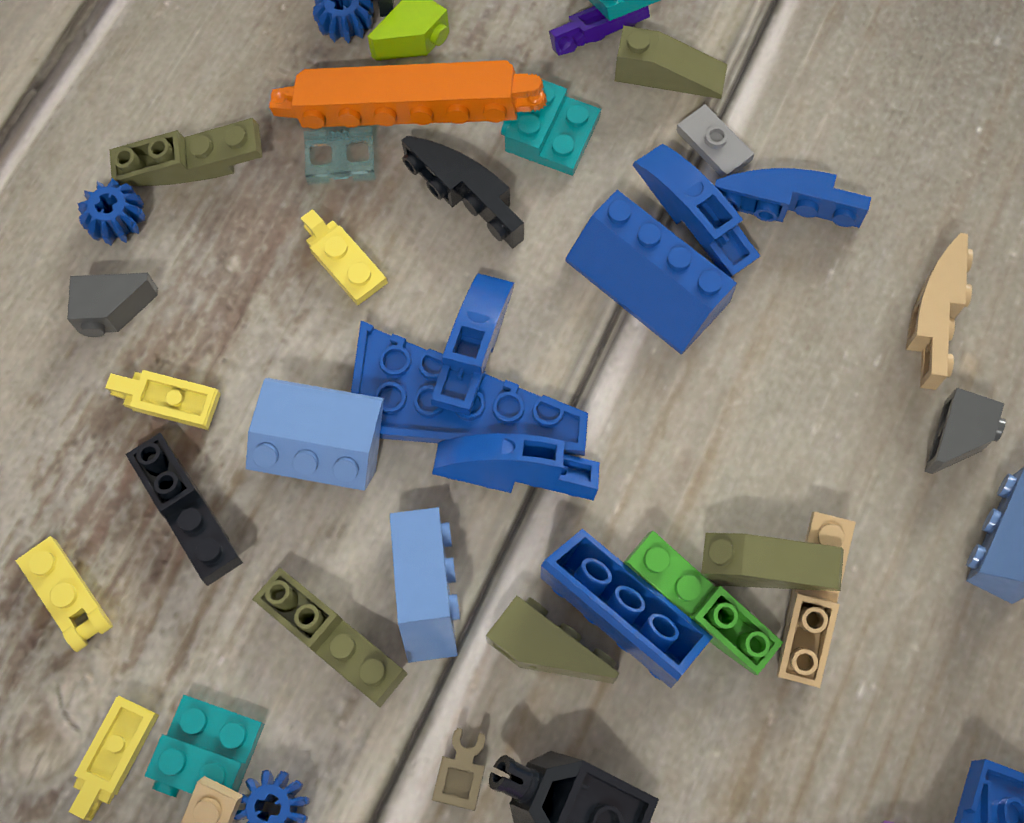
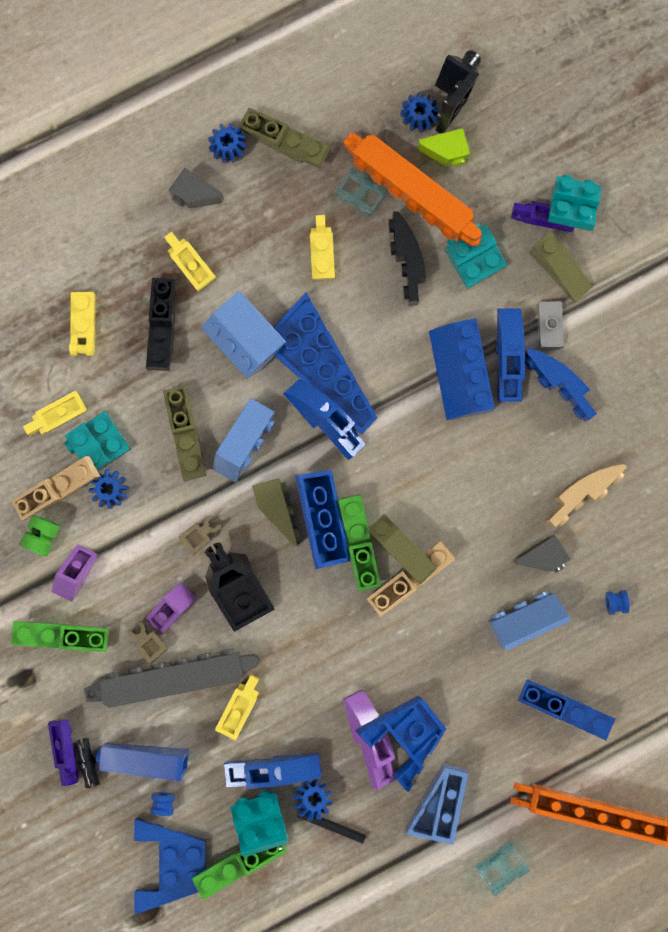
camera: 35 degrees right, 15 degrees up
blue slope [431,273,514,416] -> none

